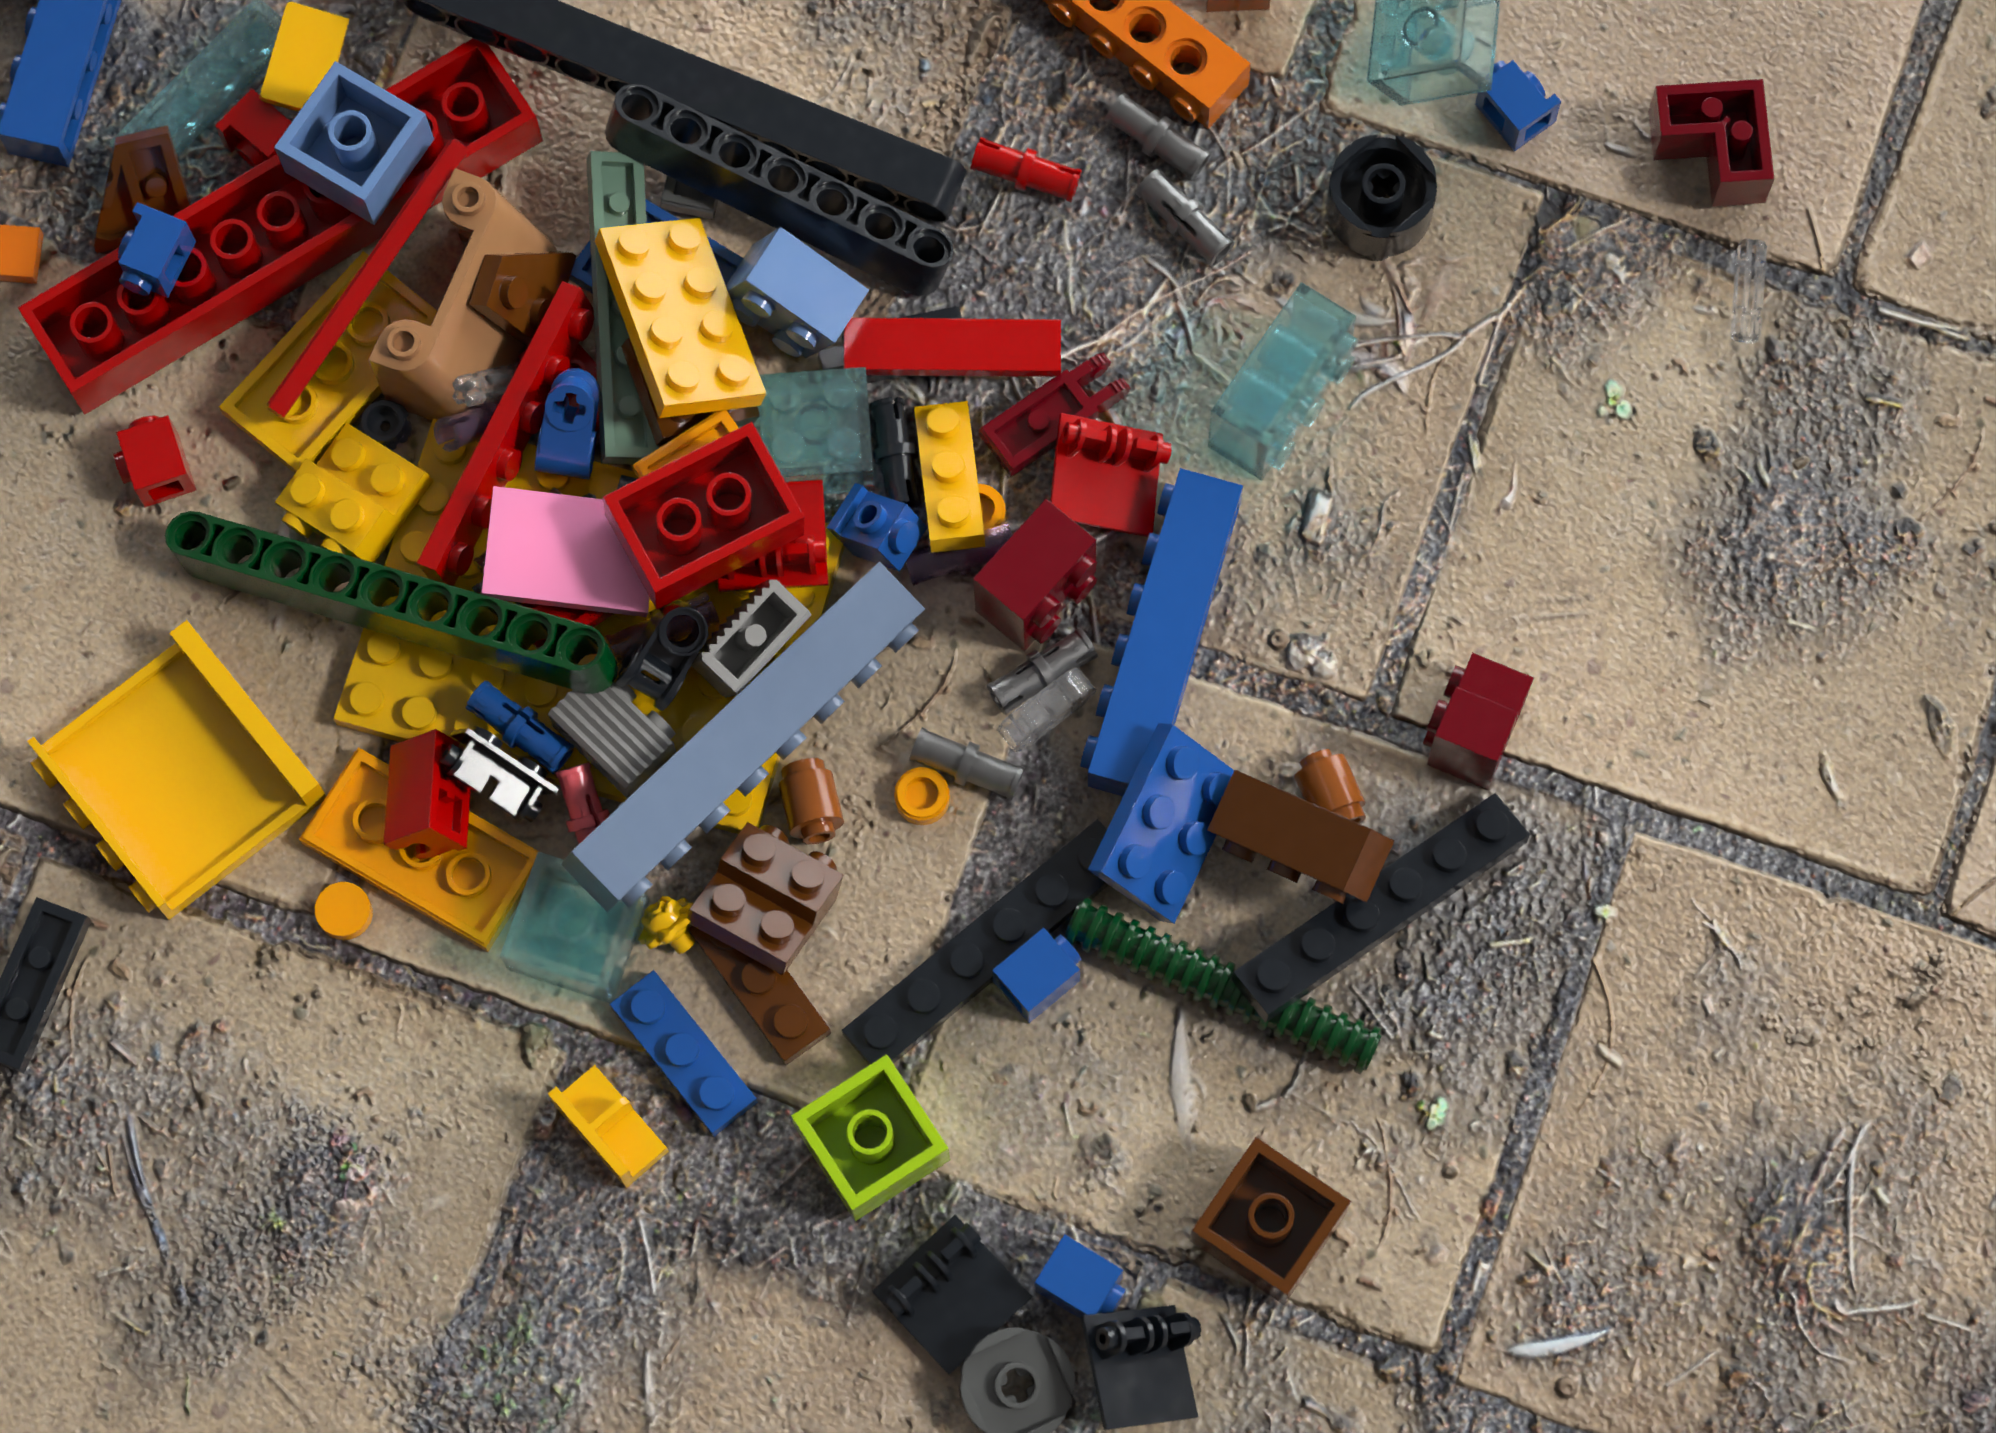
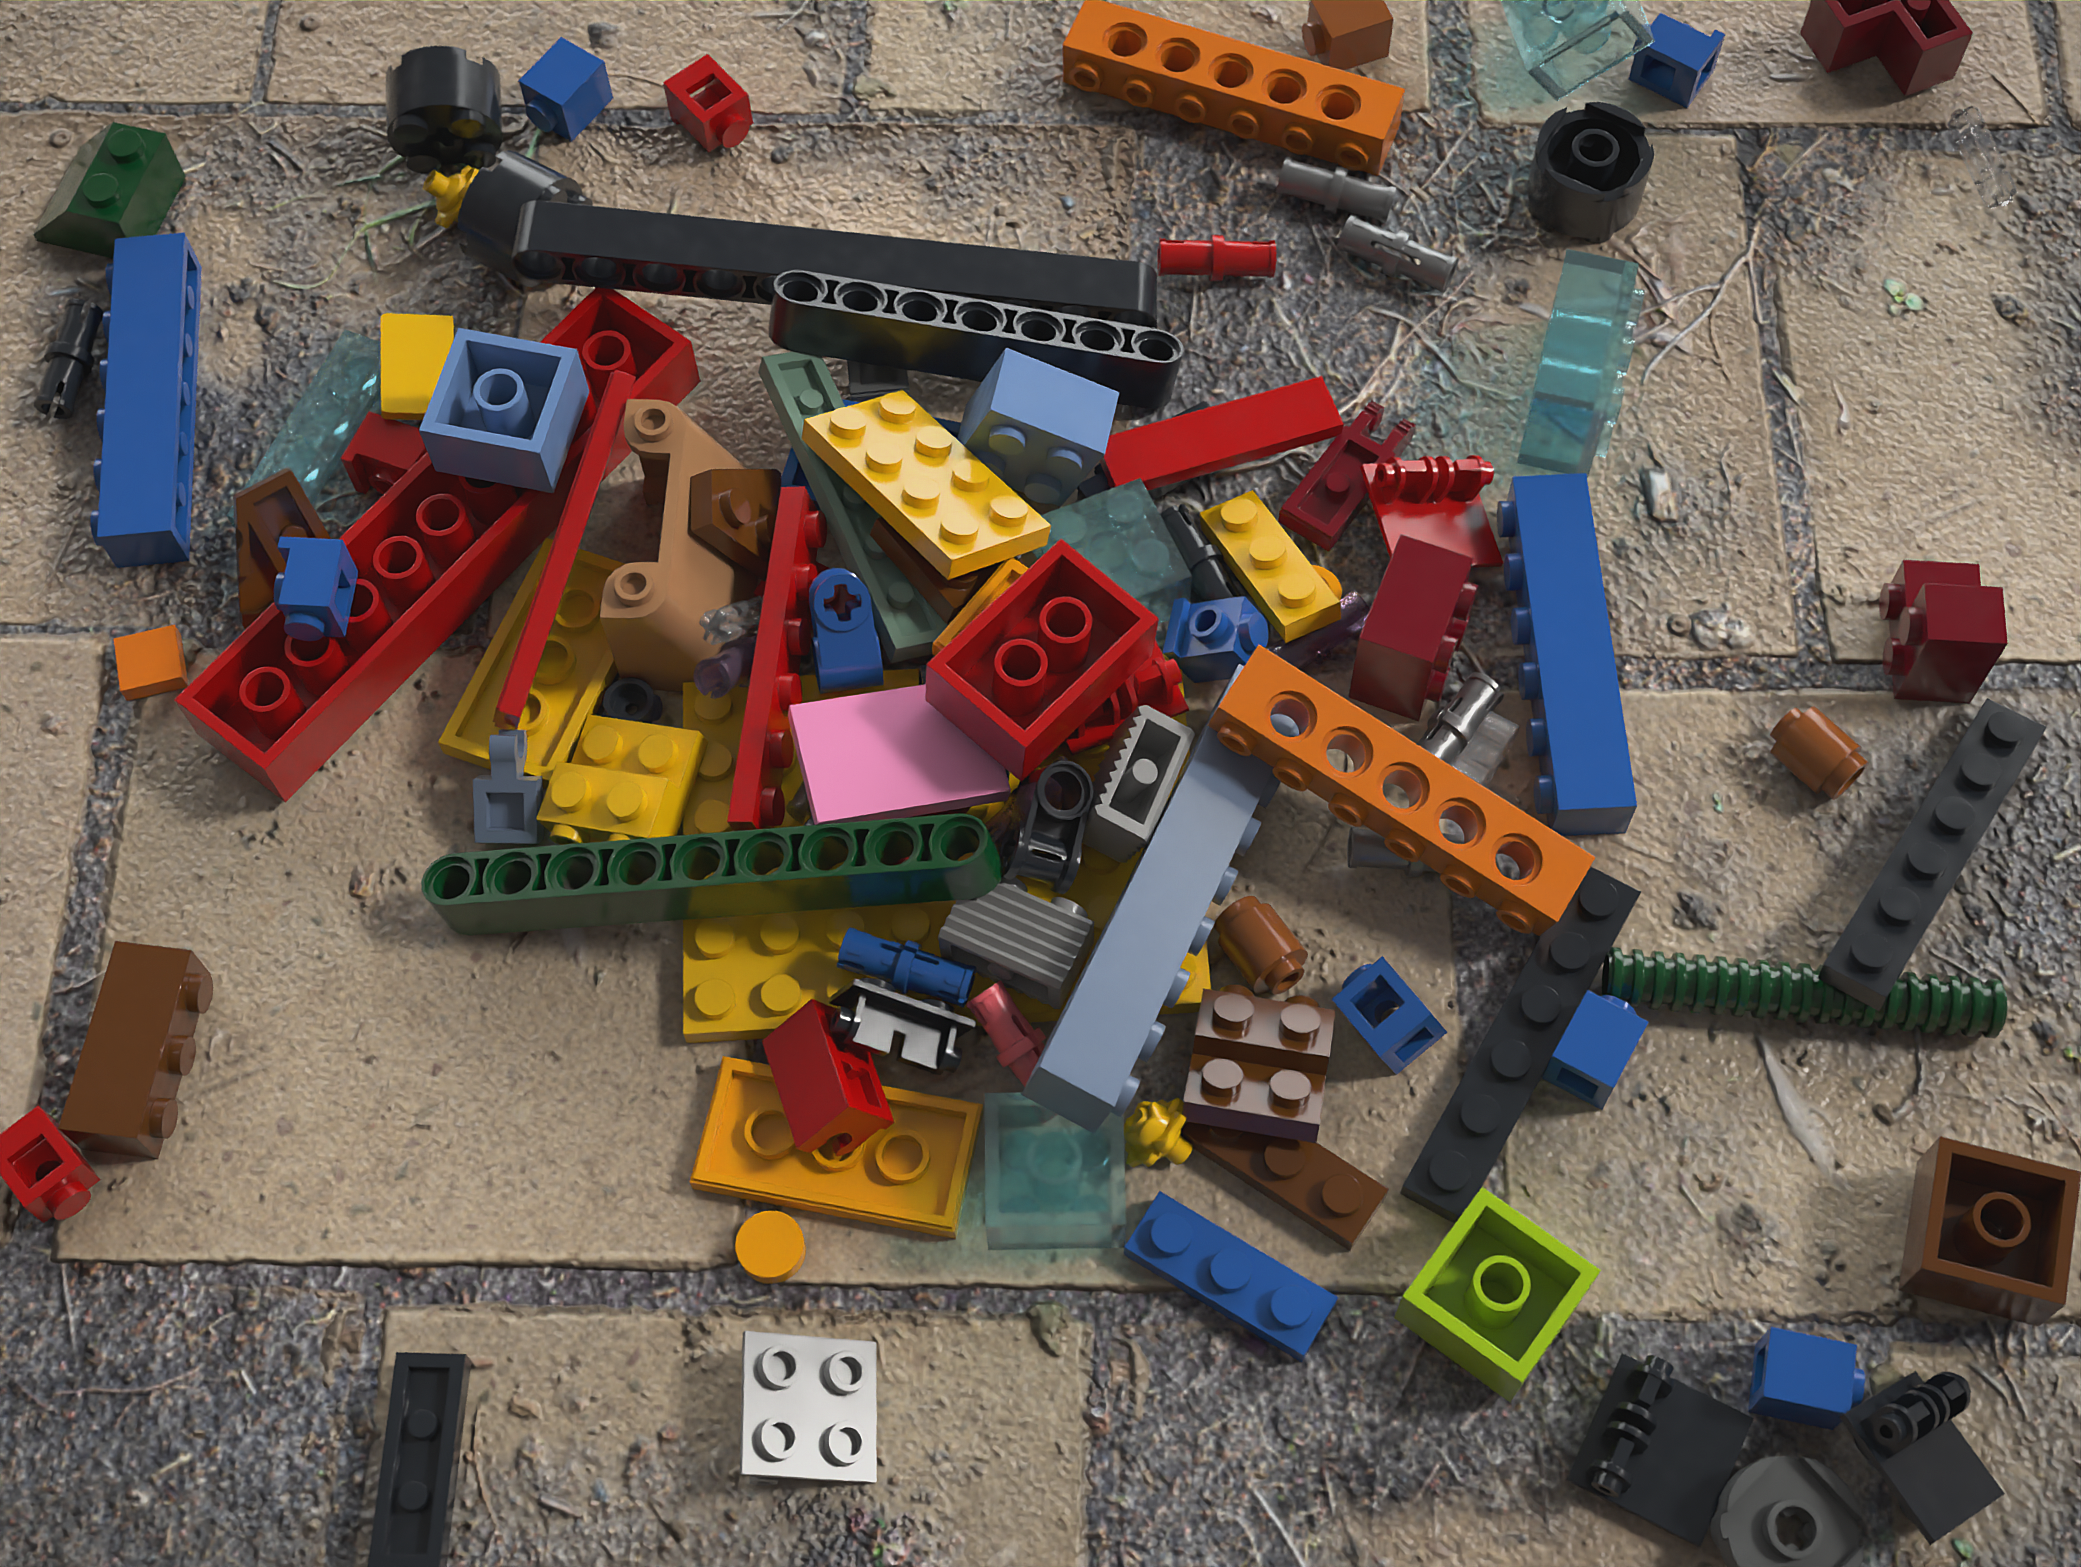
camera: 20 degrees left, 10 degrees down
yellow panel [27,620,326,920] -> none
red brick [113,415,197,508] -> none
yellow panel [547,1065,669,1188] -> none
light orange tile [894,767,950,825] -> none
blue plate [1088,723,1234,924] -> none
reddish brown brick [1207,770,1394,904] -> none
none -> sand blue plate [473,729,544,844]
none -> hinge [740,1331,876,1486]
none -> orange brick [1207,644,1596,936]
none -> blue brick [1332,956,1447,1075]

